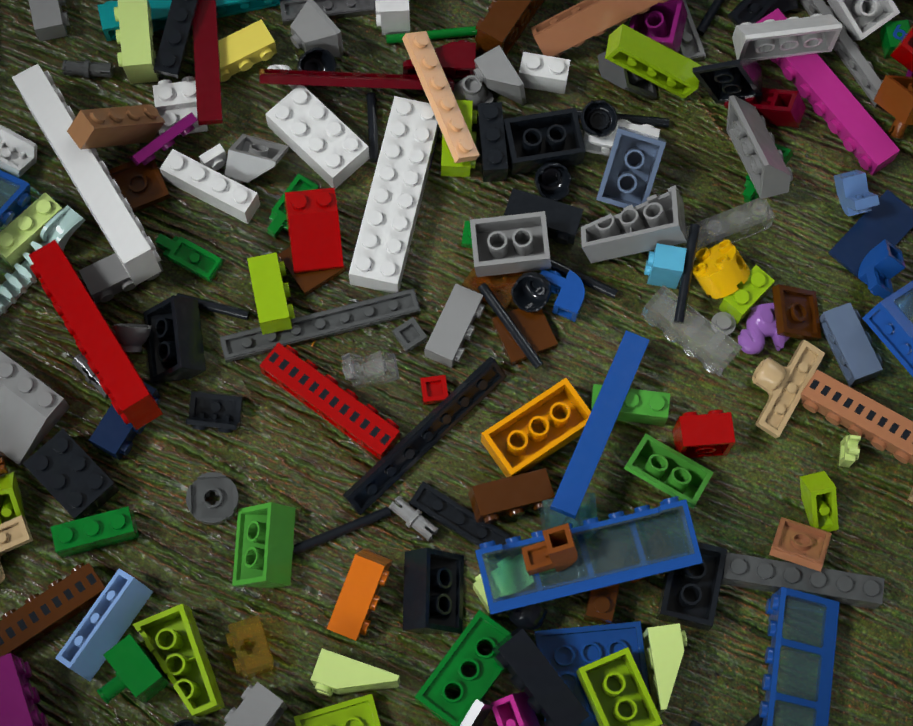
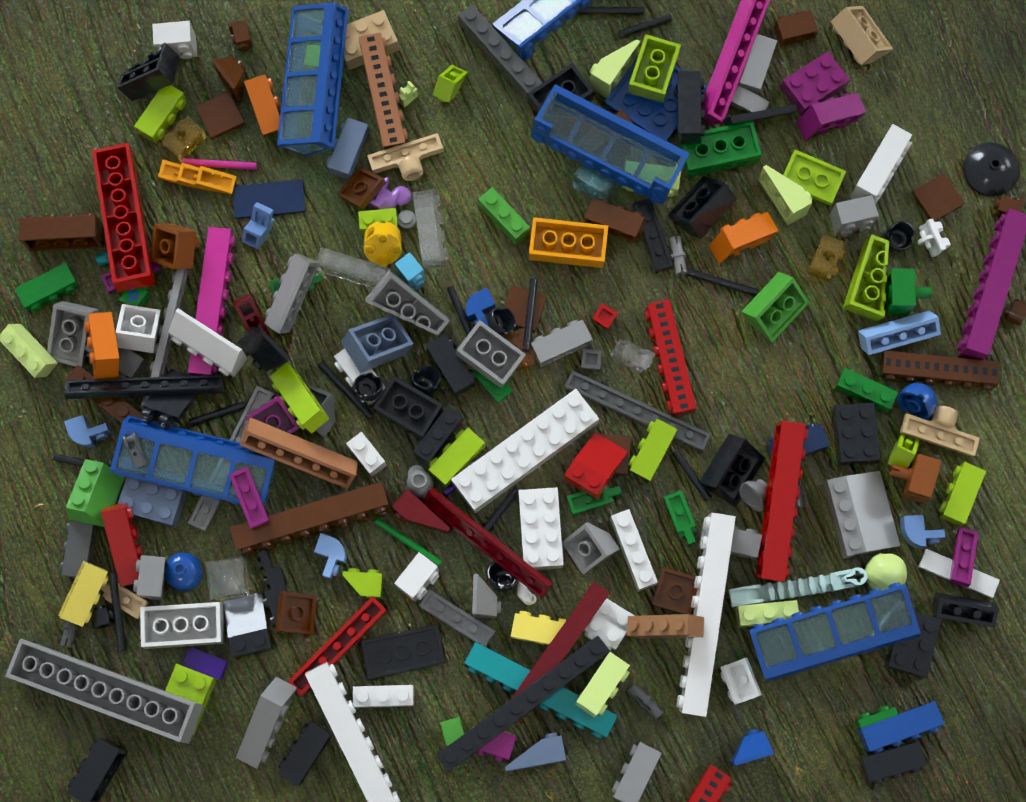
camera: 135 degrees left, 5 degrees up
magenta plate [130,112,197,166] -> none
black bracket [186,390,244,433] -> none
dark grey plate [186,472,239,525] -> none
white plate [199,143,227,171] -> none
black tile [342,357,507,515] -> none
light nougat plate [402,31,480,163] -> none
light grey slope [473,45,527,105] -> none
dark orange brick [521,523,578,576] -> none
blue tile [550,330,650,519] -> none
bright green slope [624,433,714,508] -> none
red brick [672,409,735,459] -> none
black bar [674,224,700,324] -> none
nougat plate [769,517,832,572] -> none
blue brick [858,239,906,299] -> none
none -> blue cylinder [897,383,937,420]

